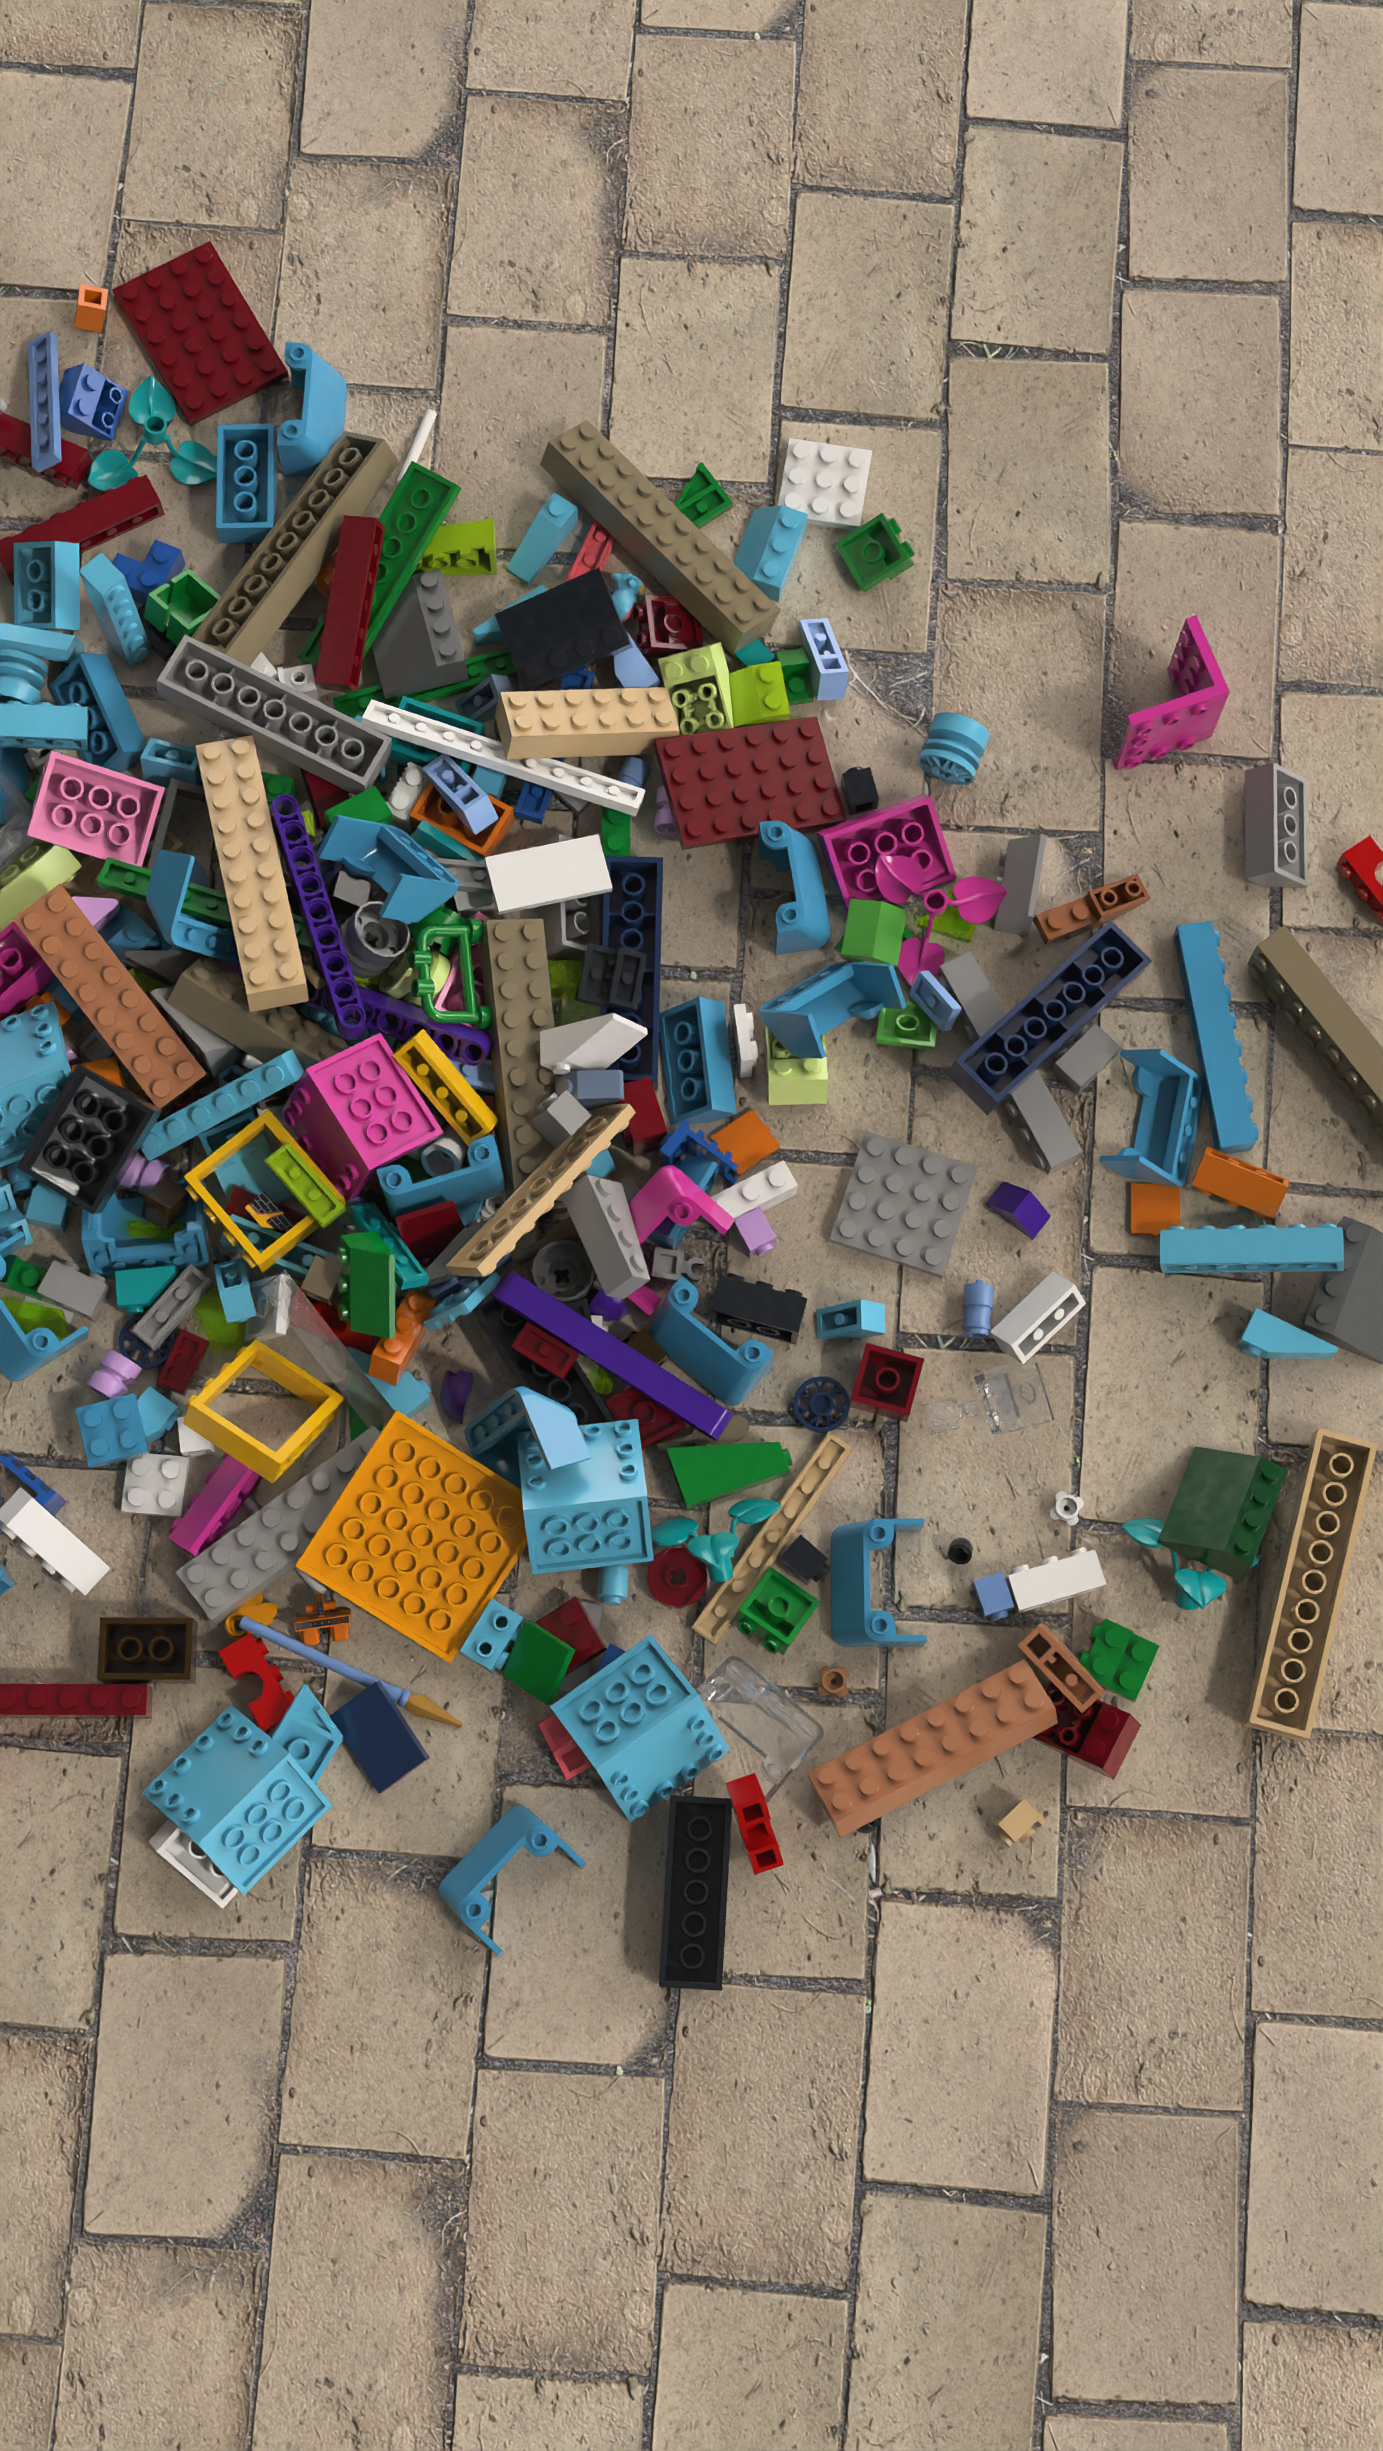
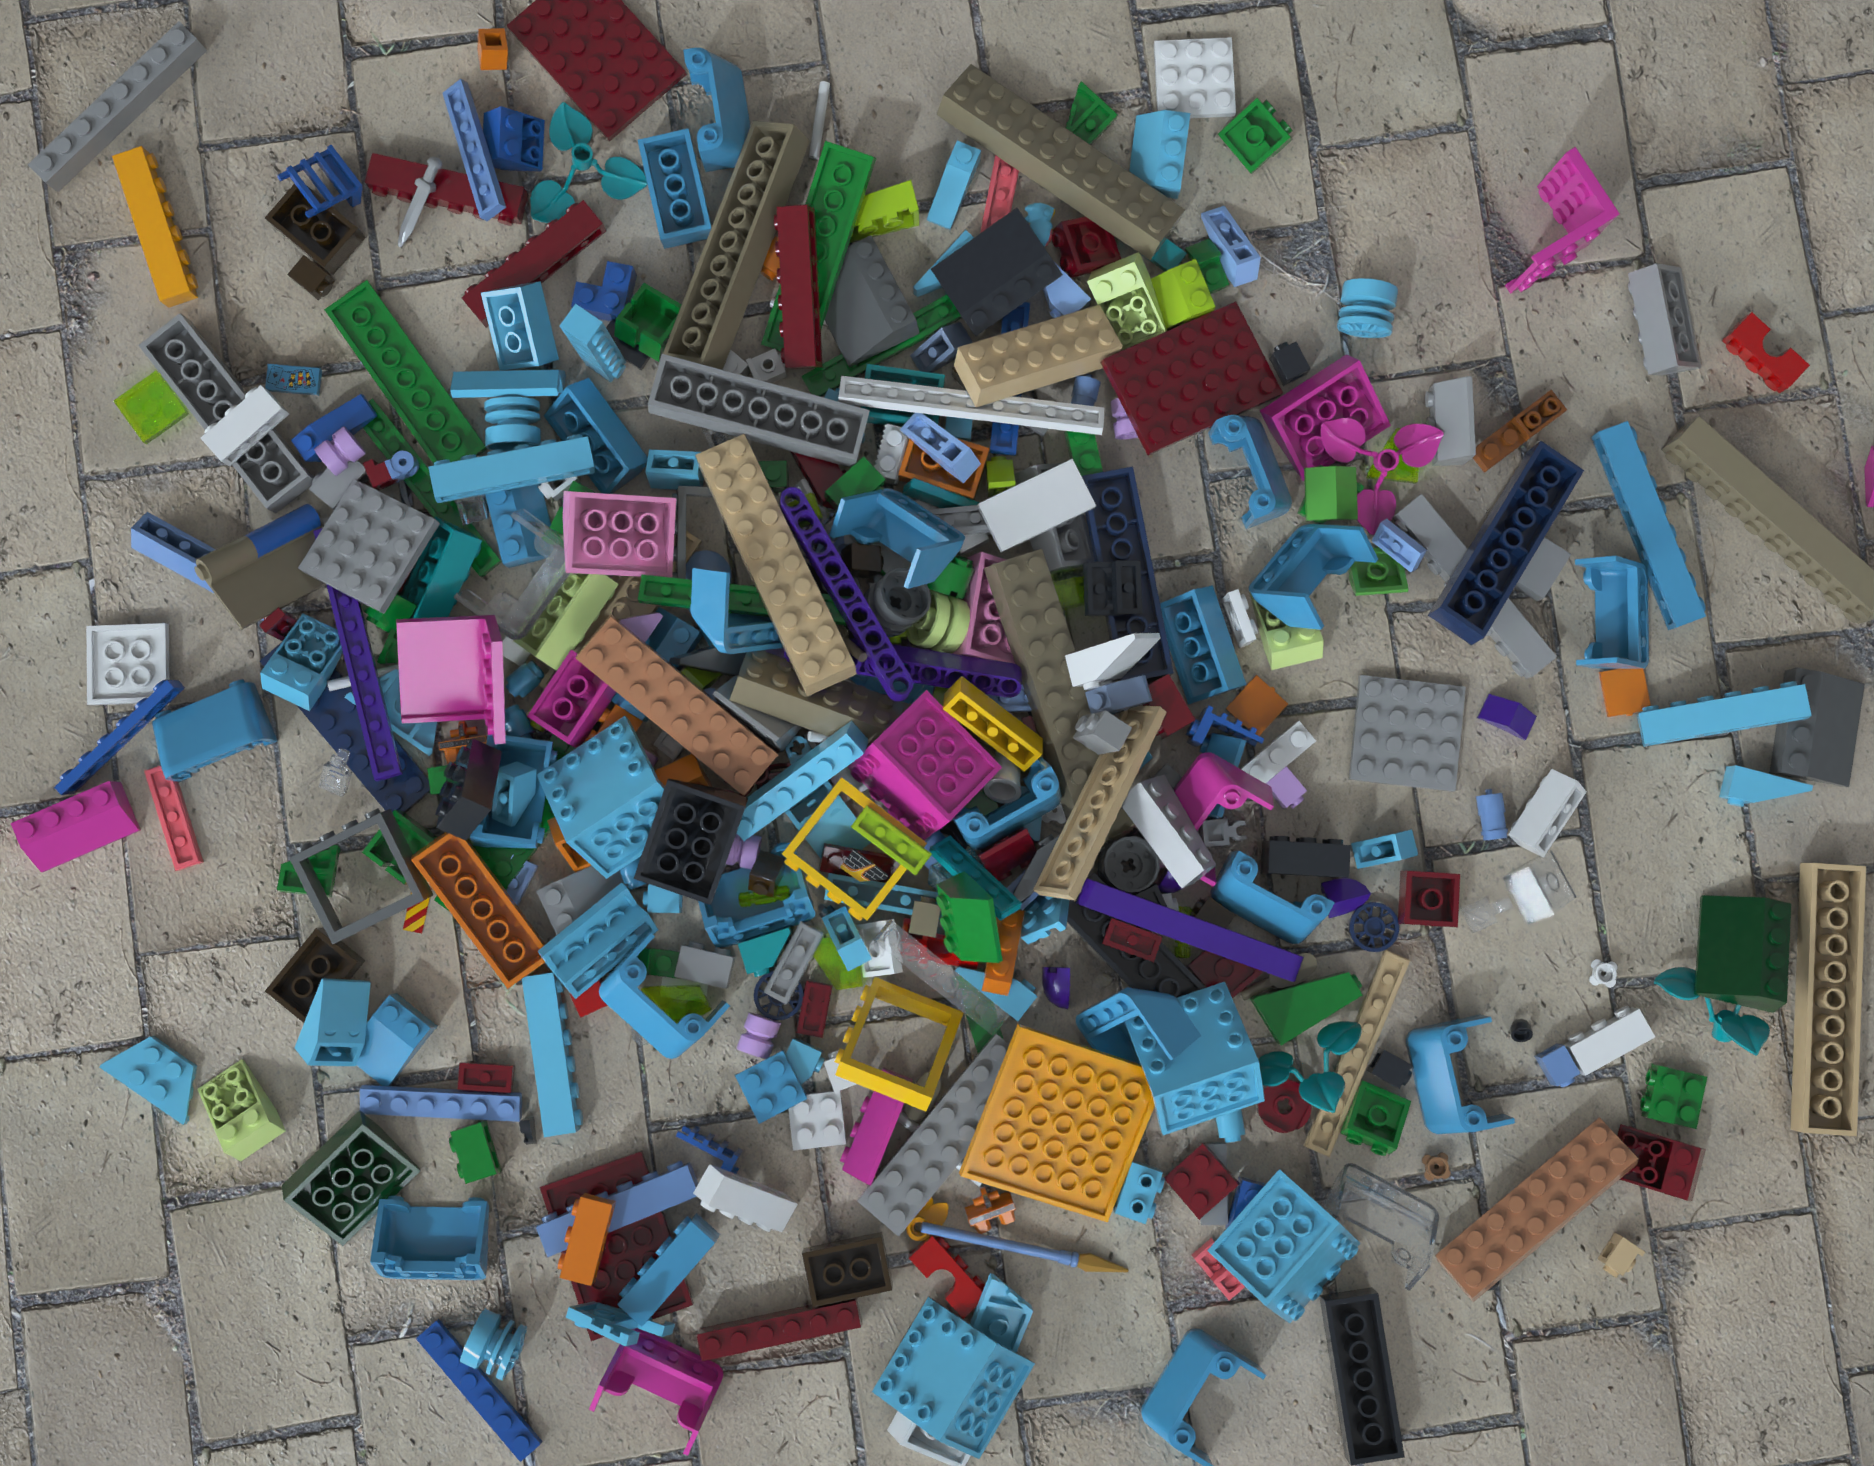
camera: 10 degrees left, 10 degrees up
dark blue tile [329,1681,430,1794] -> none
green bar [408,920,493,1029] -> none
green tile [502,1620,575,1705] -> none
red arch [726,1773,784,1875] -> none
nougat slope [1017,1621,1105,1713] -> none
orange brick [1191,1146,1289,1219] -> none
none -> lime slope [986,456,1016,497]
none -> dark purple brick [1321,878,1371,918]

